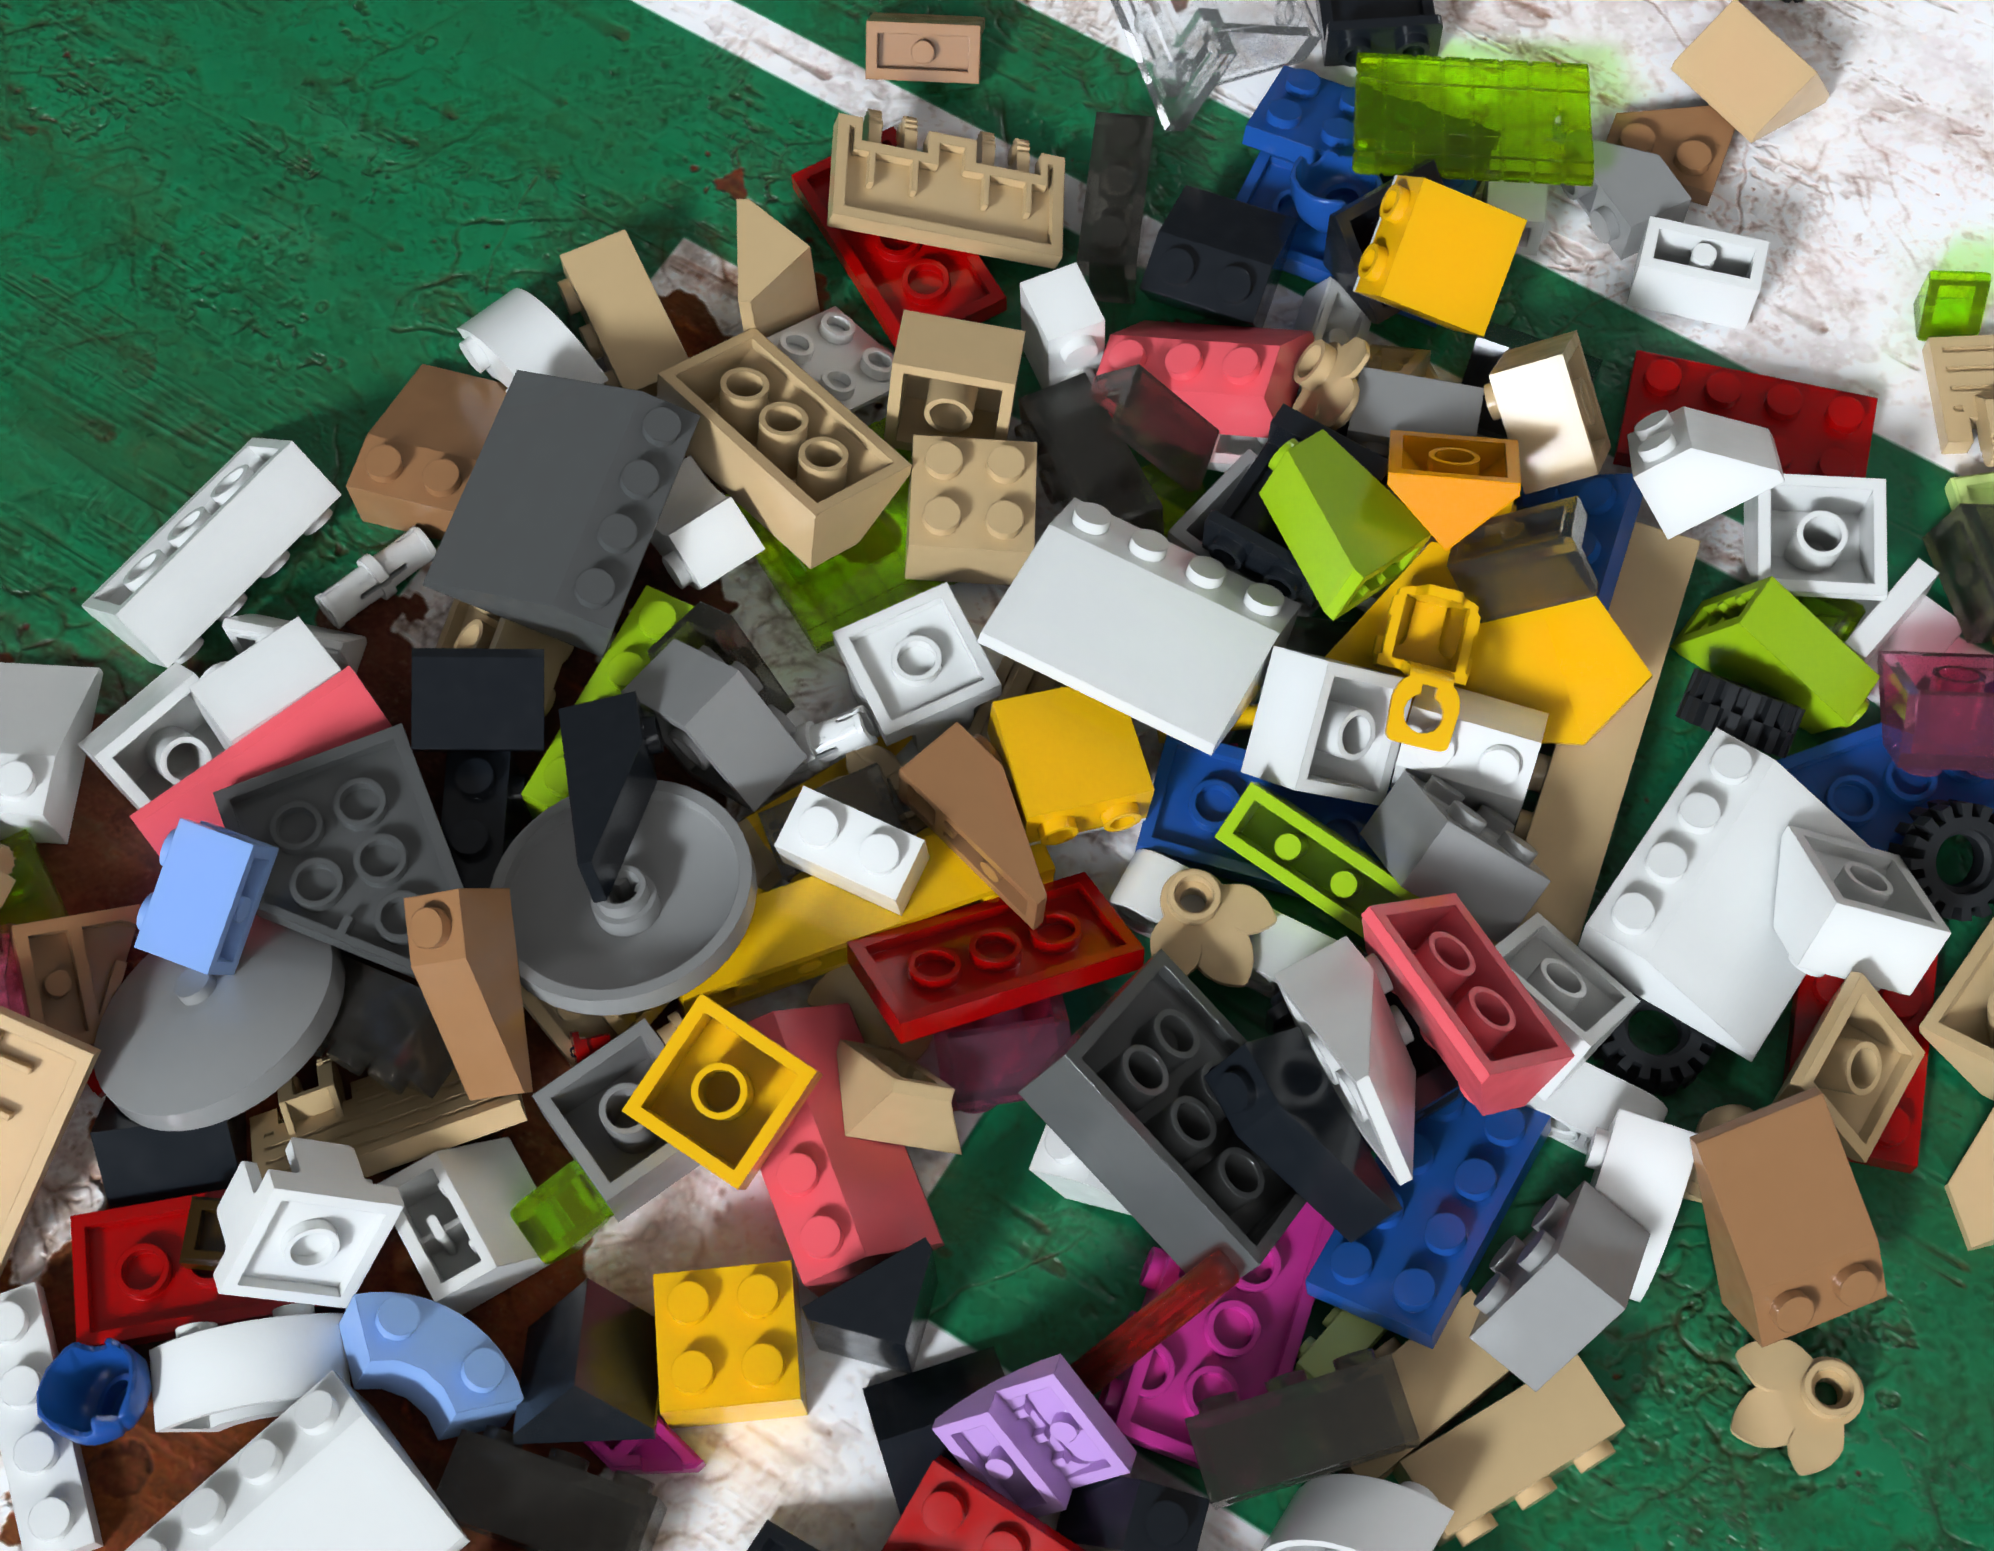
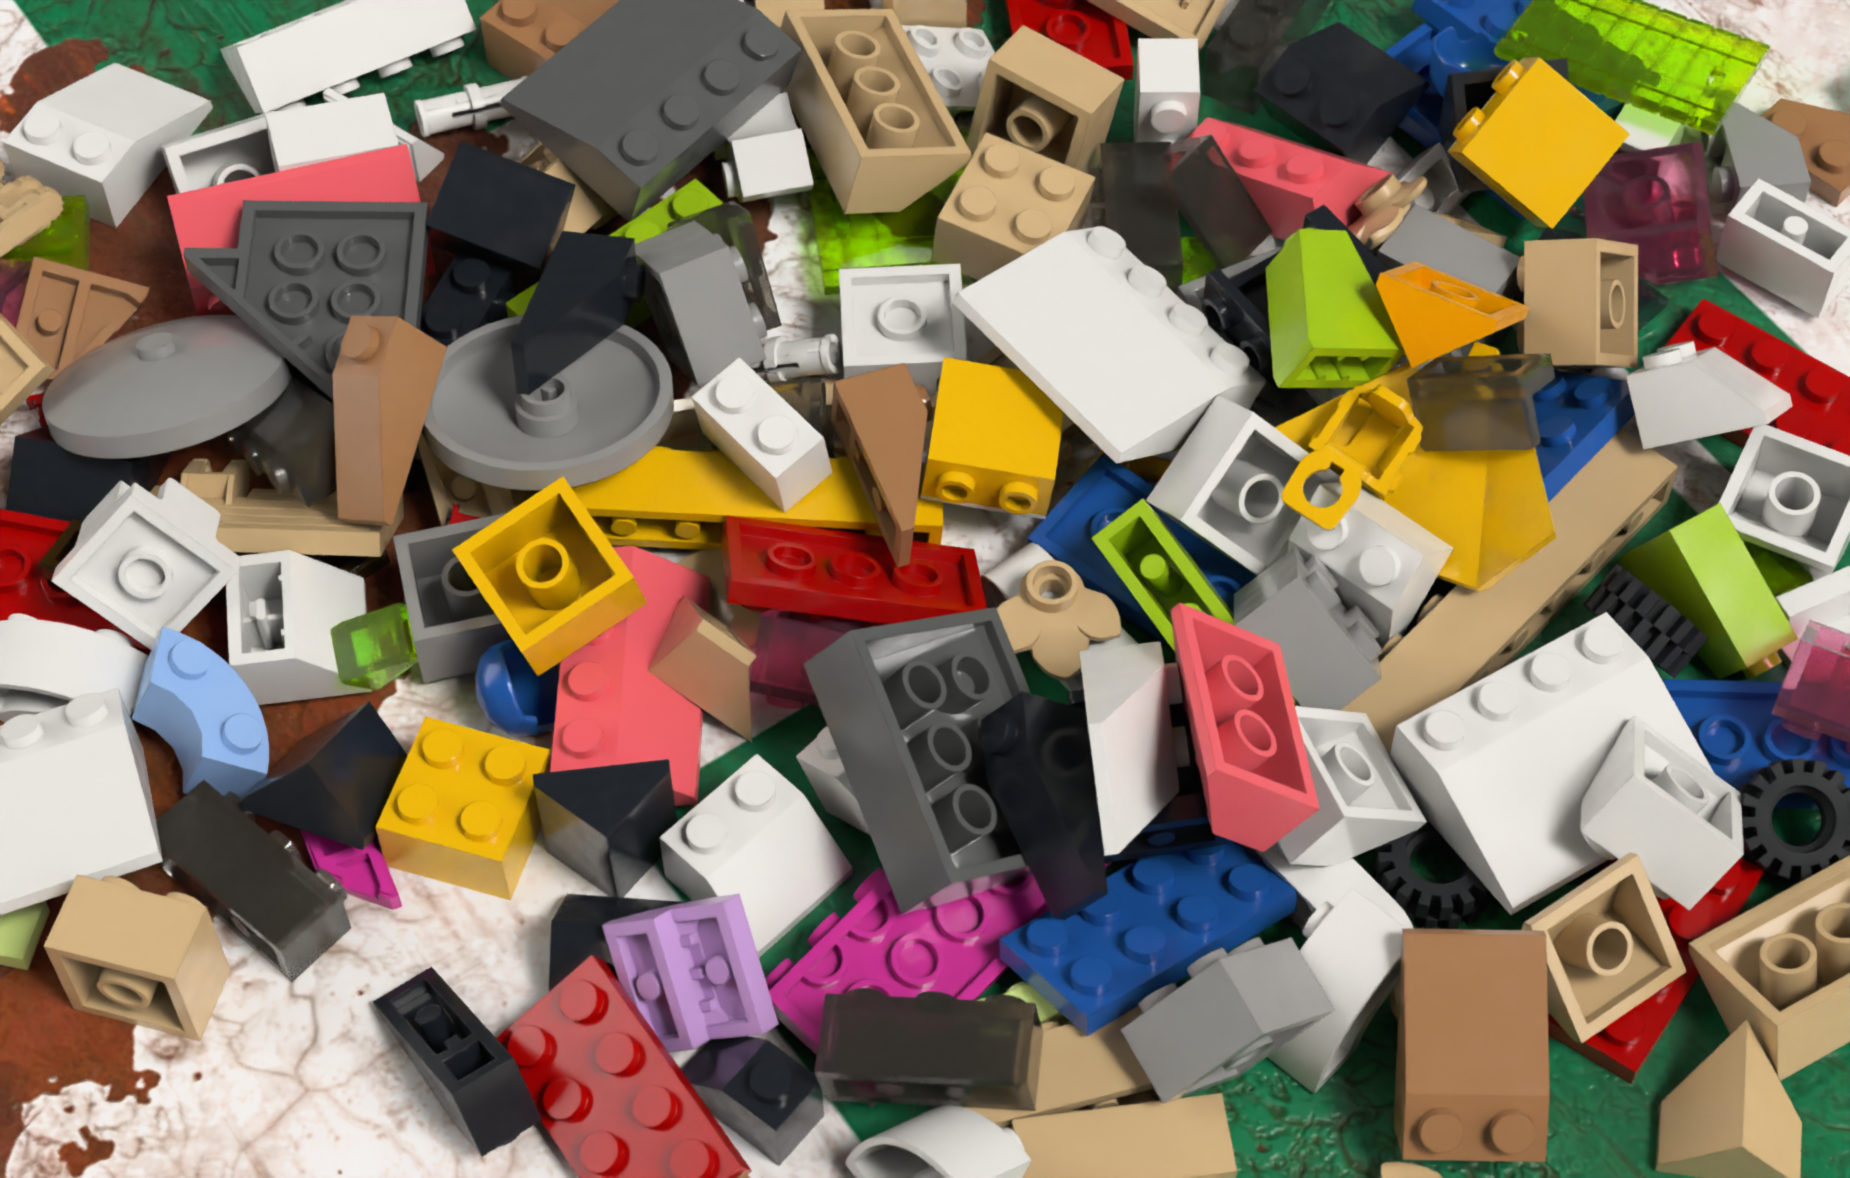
camera: 20 degrees right, 10 degrees down
light blue brick [134,818,279,975] -> none
clear red axle [1070,1251,1240,1395] -> none
none -> blue hair [475,639,559,737]
none -> white slope [659,754,853,958]
none -> clear pink slope [1584,141,1718,285]

